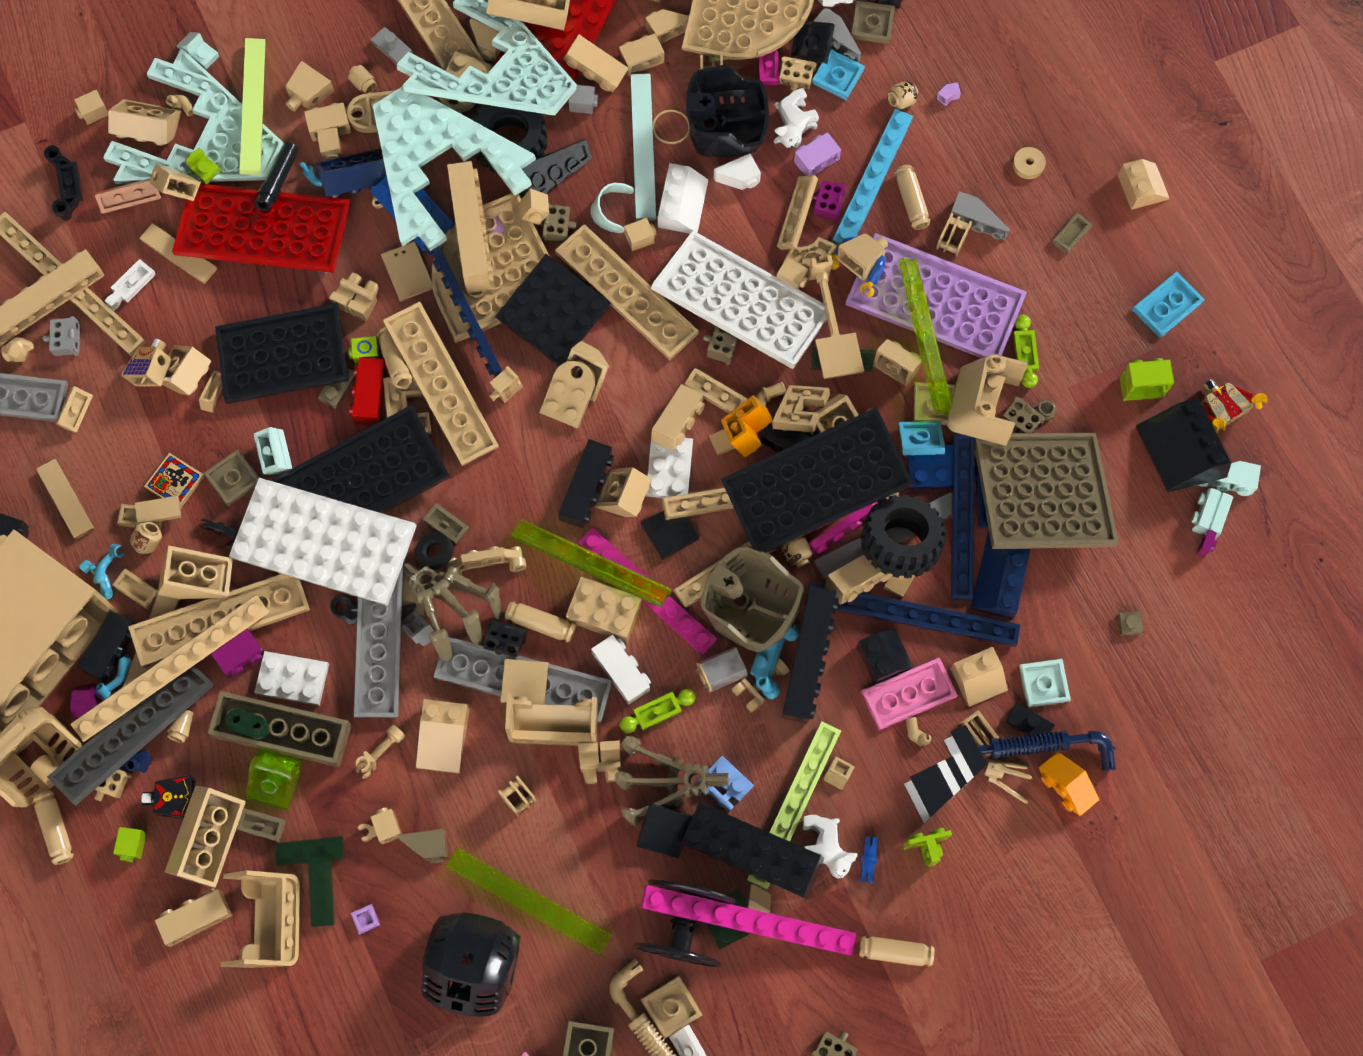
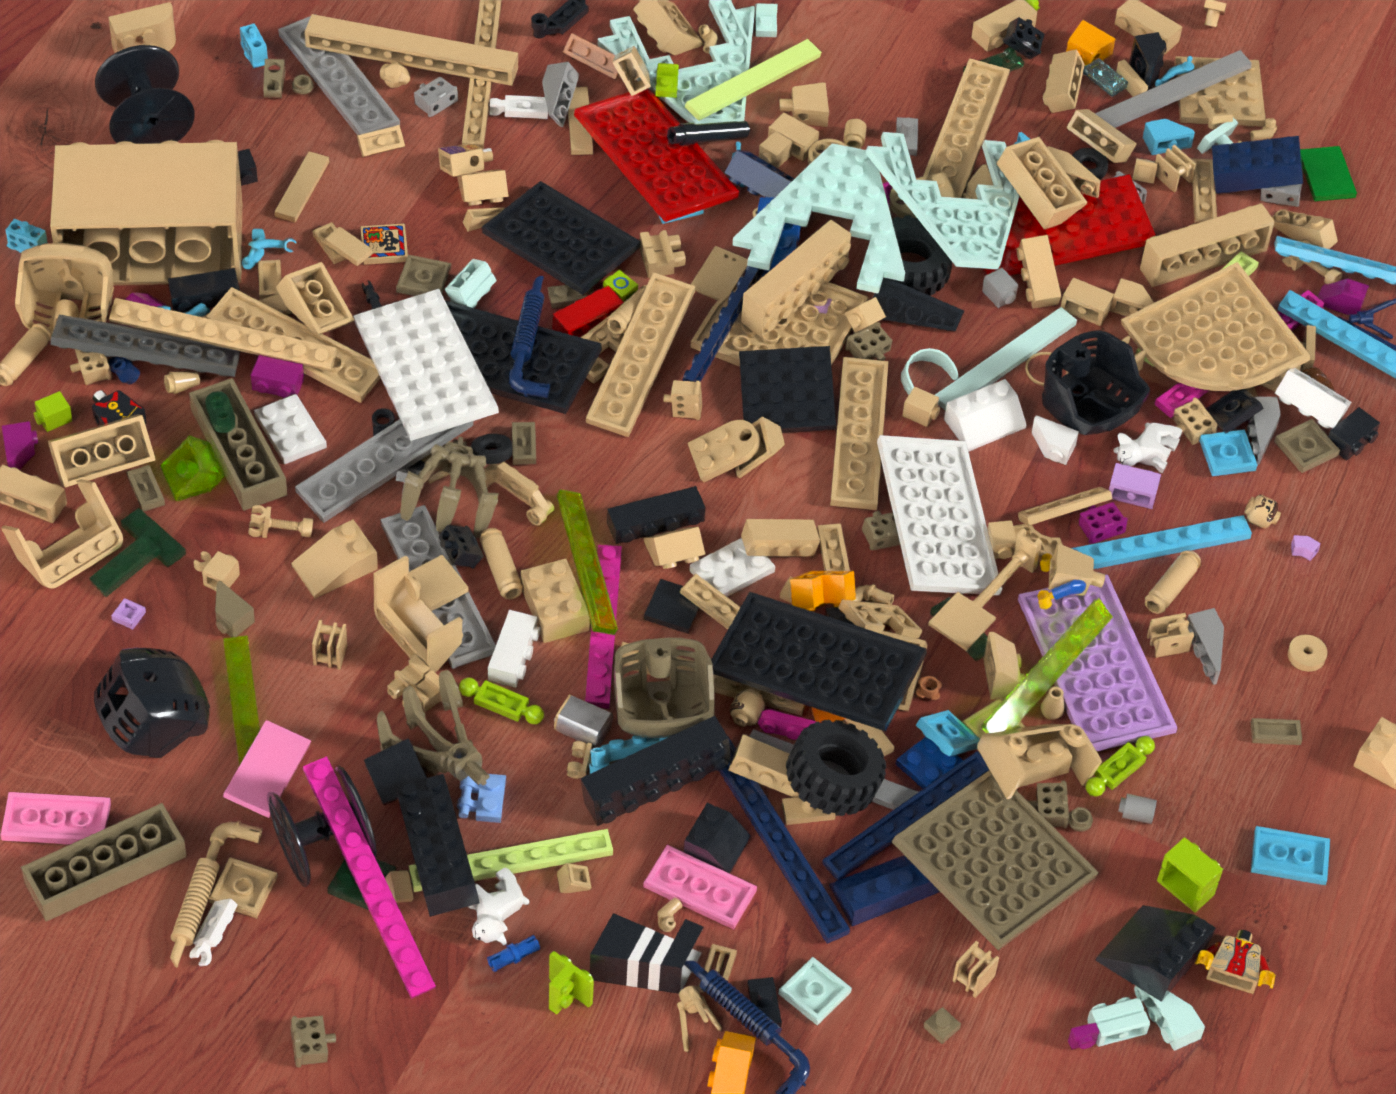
camera: 50 degrees right, 20 degrees down
tan head [130,522,162,554] -> none
tan axle [859,936,934,967] -> none
tan slope [950,647,1008,708] -> none
none -> magenta slope [2,421,38,470]
none -> bright pink tile [223,720,311,818]
none -> dark blue piece [509,276,550,399]
none -> light grey slope [542,62,580,127]
none -> tan piece [953,941,999,998]
none -> tan cone [1041,687,1065,720]
none -> light grey brick [1118,793,1157,824]

